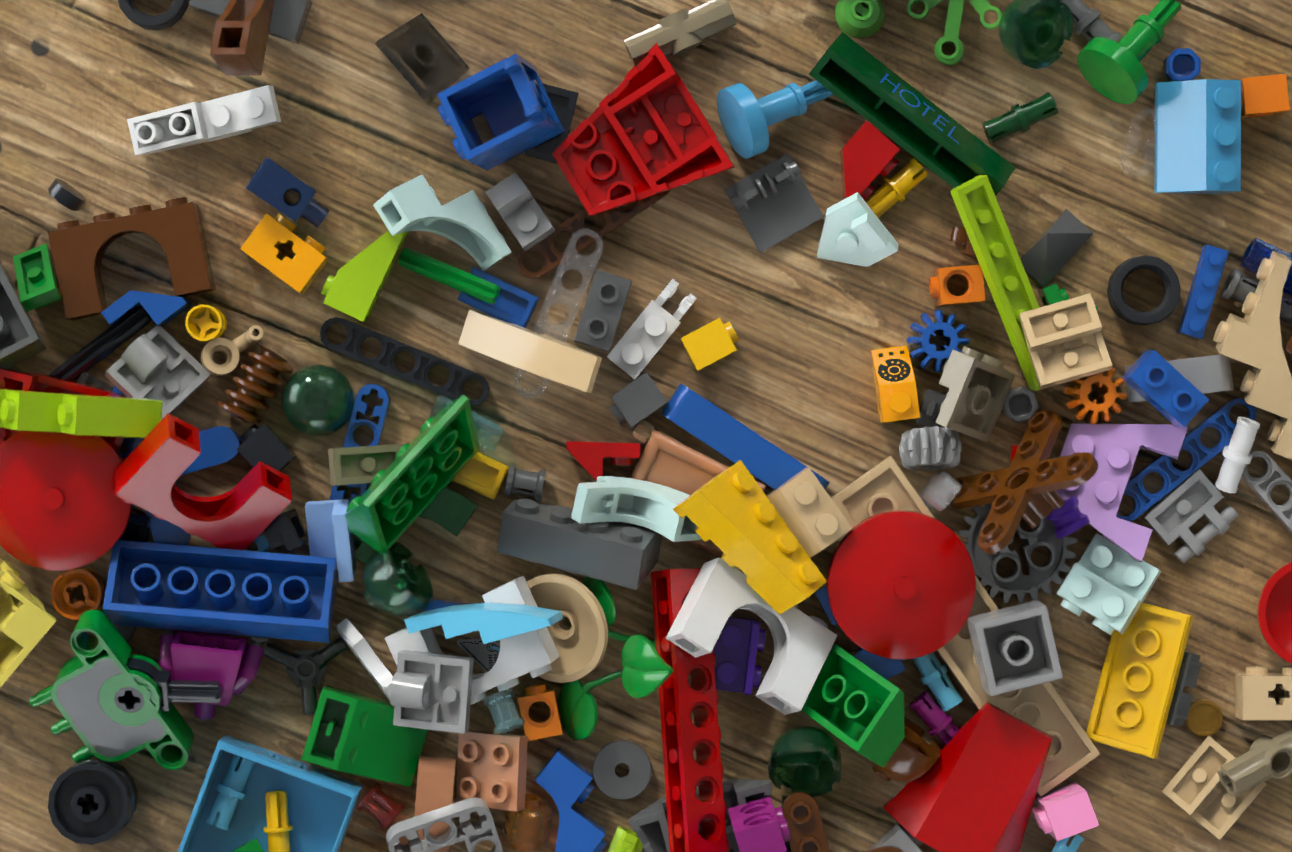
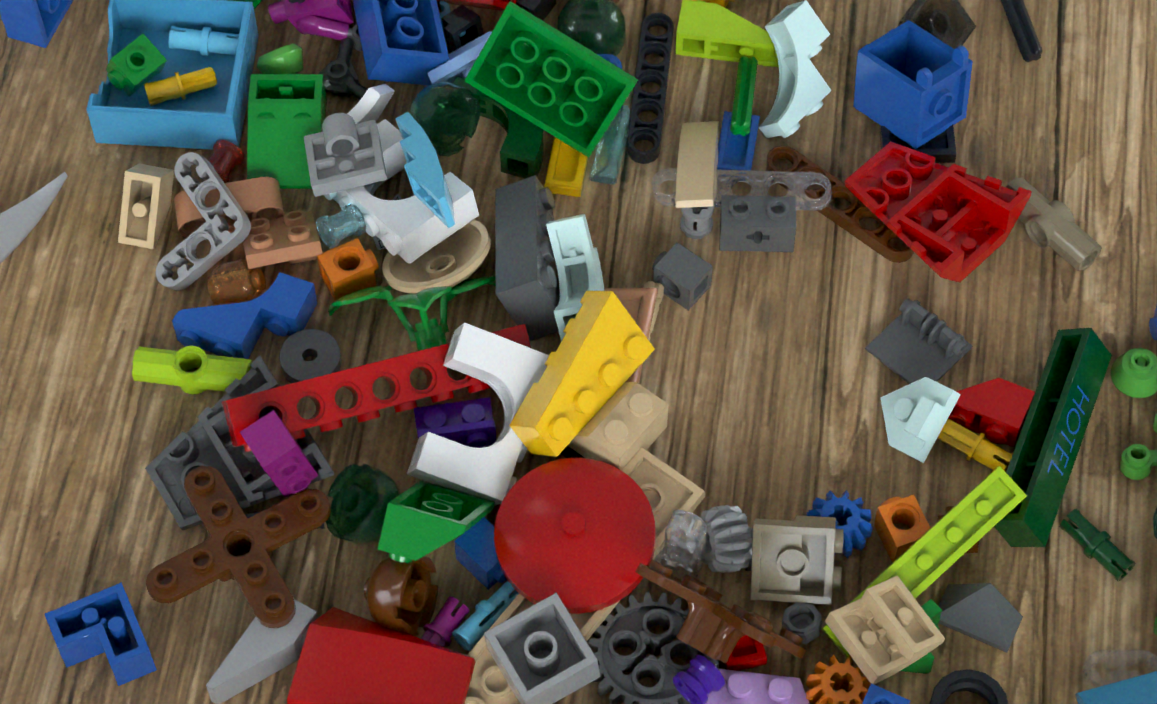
camera: 75 degrees right, 30 degrees down
light grey slope [485,172,555,251] -> none
dark grey bush [505,465,546,502] -> none
red slope [566,441,640,481] -> none
white hinge [607,279,697,380] -> none
blue beam [660,383,830,490] -> none
yellow brick [680,318,739,371] -> none
dark azure piece [717,80,835,159] -> none
light orange slope [870,346,920,423] -> none
none -> bright green cone [257,43,303,74]

